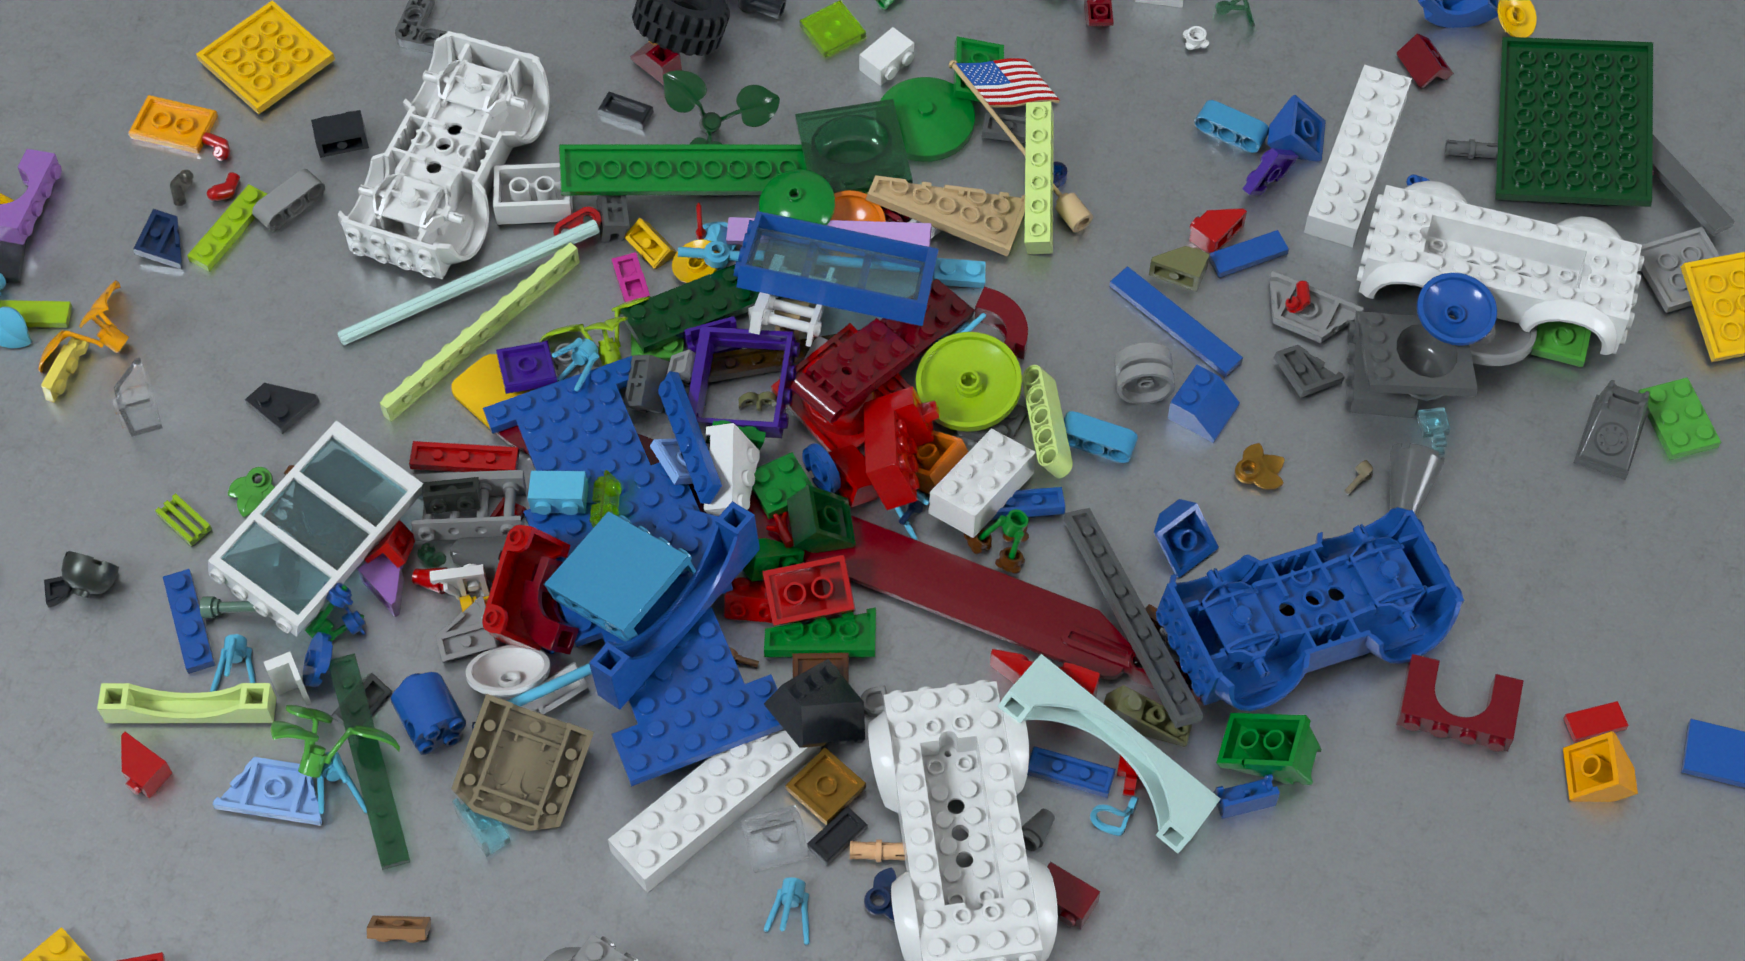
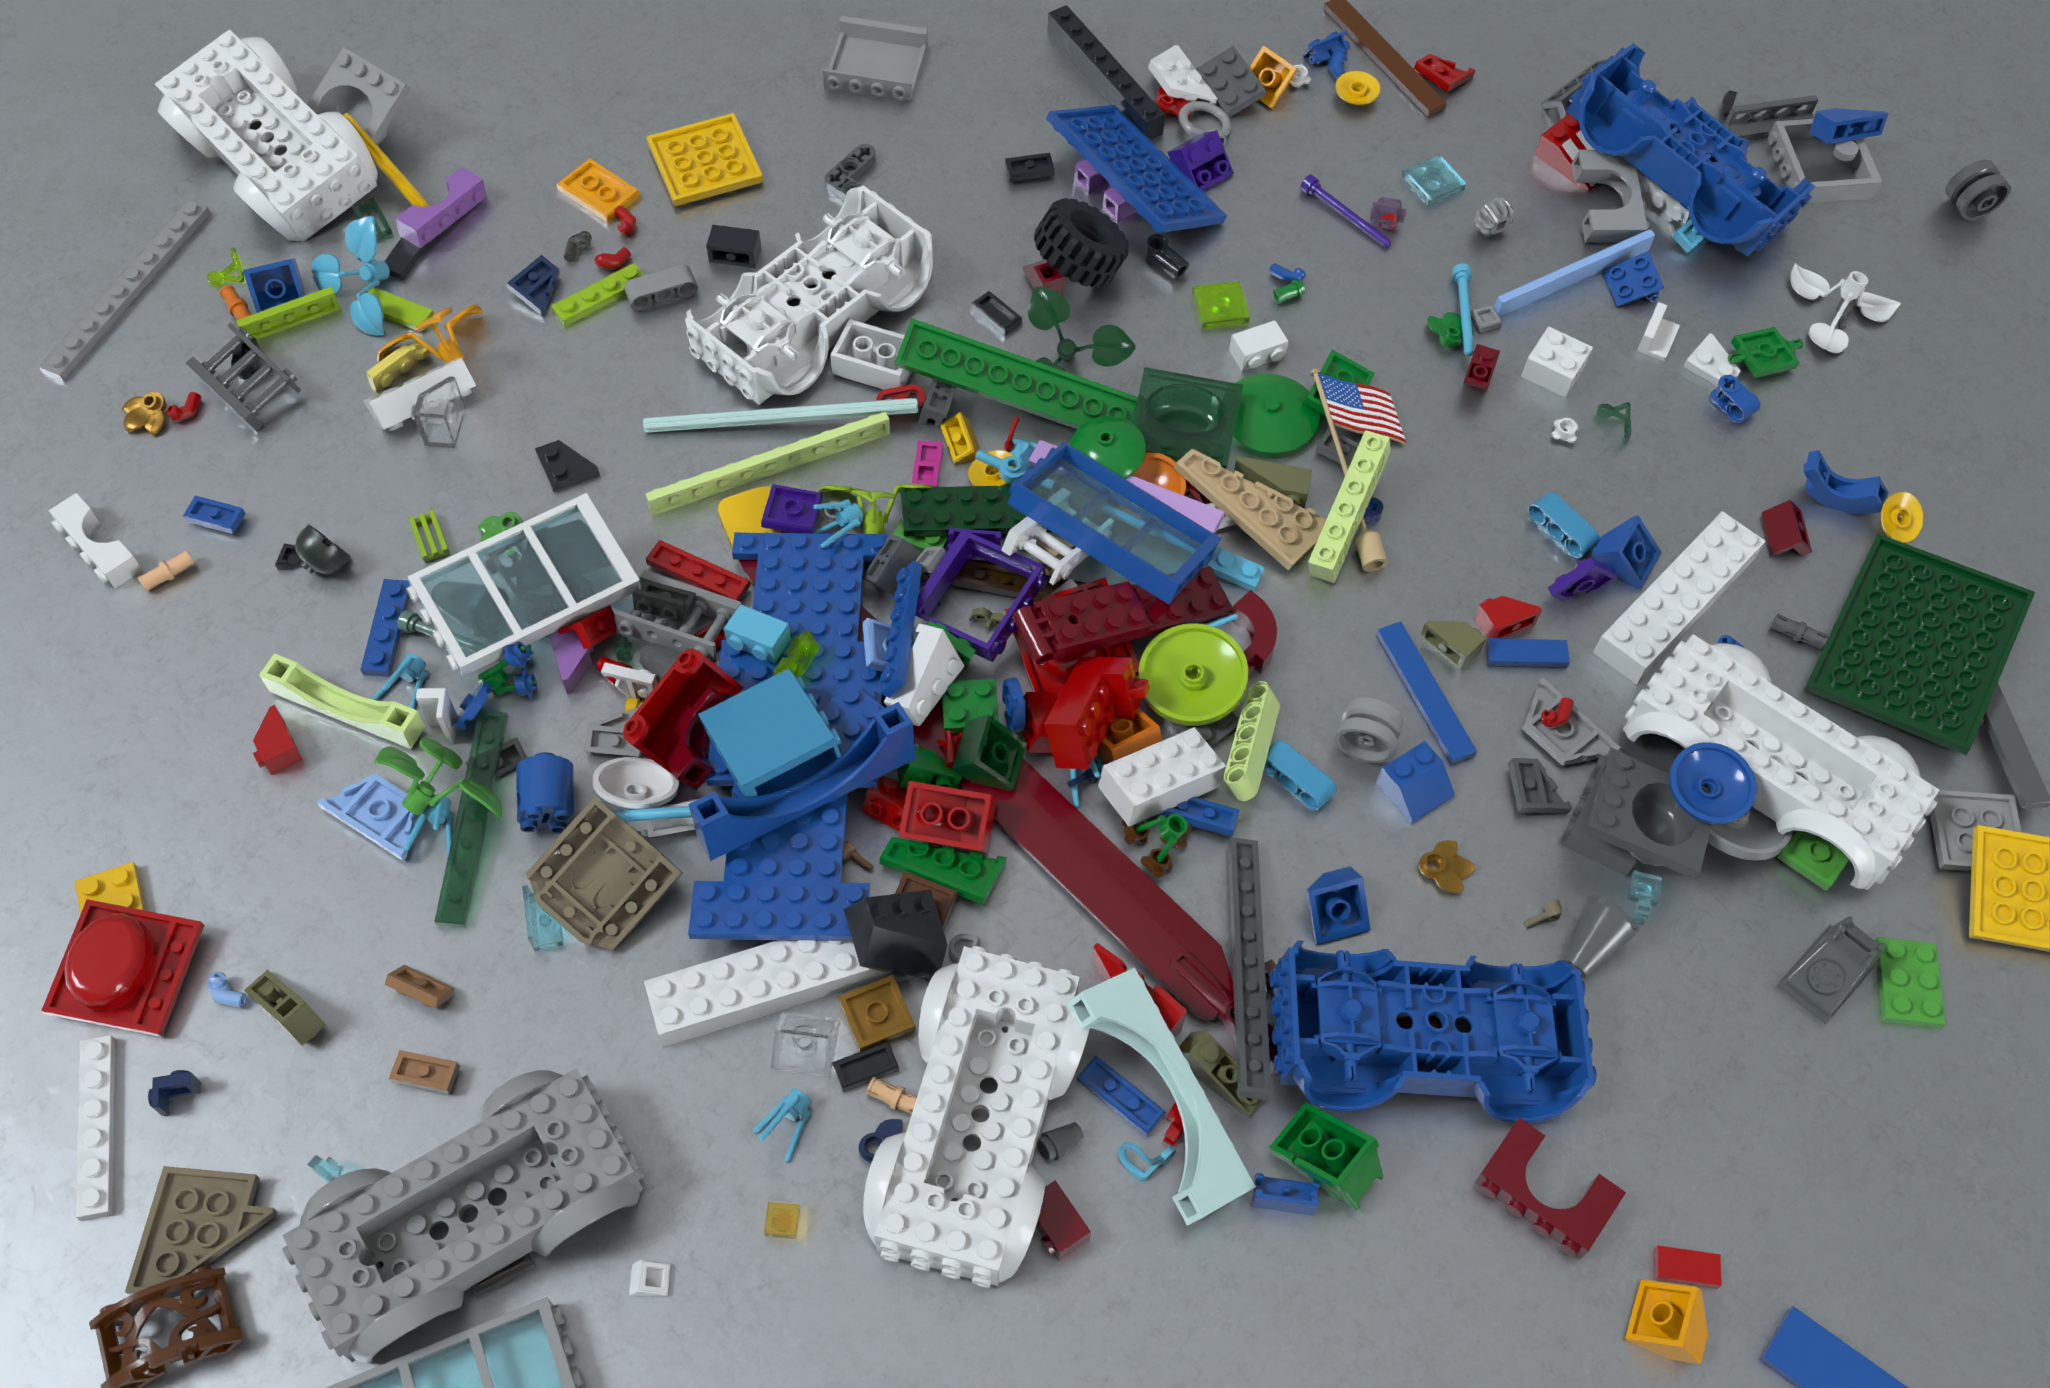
camera: 20 degrees right, 0 degrees up
none -> white wedge [363,358,476,432]
none -> olive slope [1234,456,1312,509]

